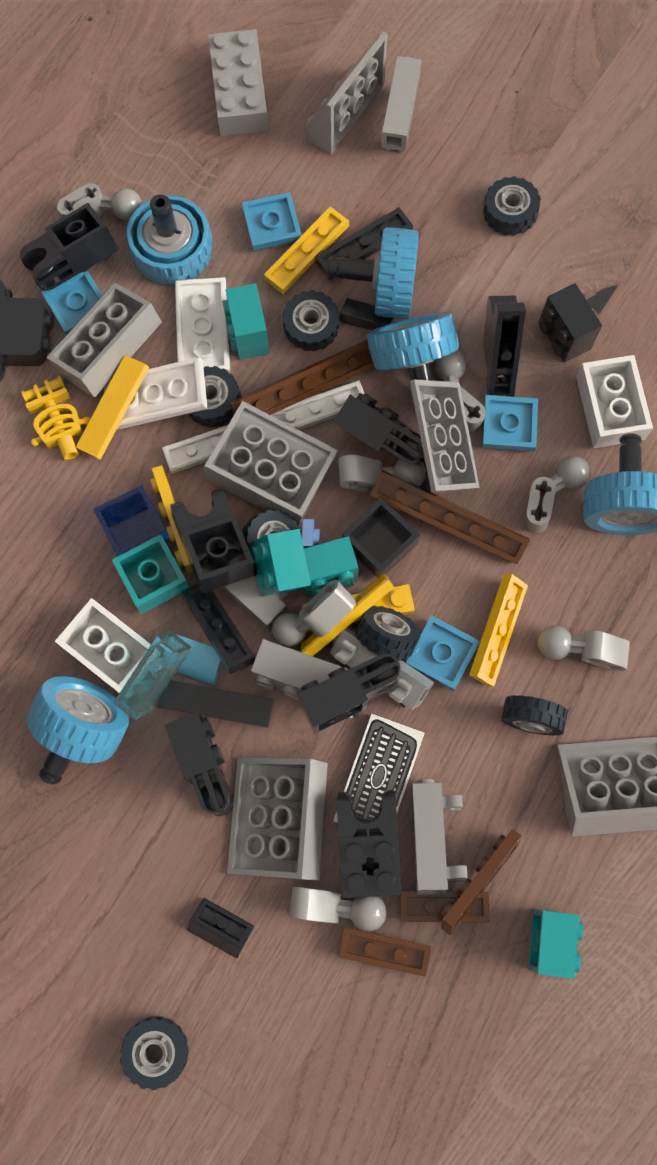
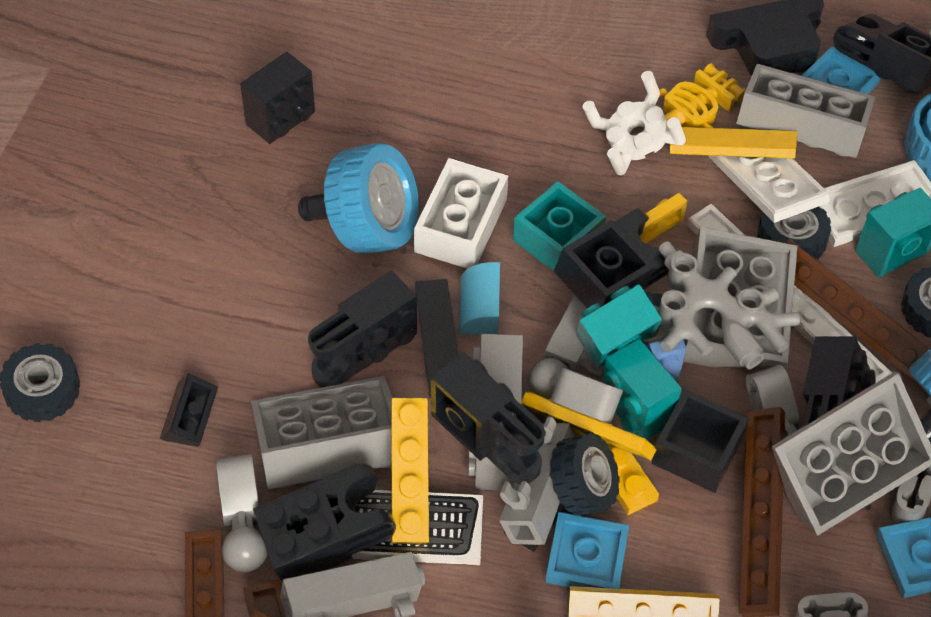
camera: 70 degrees right, 20 degrees down
clear blue piece [93,485,170,557] -> none
clear light blue brick [113,631,193,720] -> none
black plate [181,584,255,674] -> none
none -> yellow plate [391,398,429,544]
none -> white plate [583,71,686,175]
none -> light grey plant [658,241,800,369]

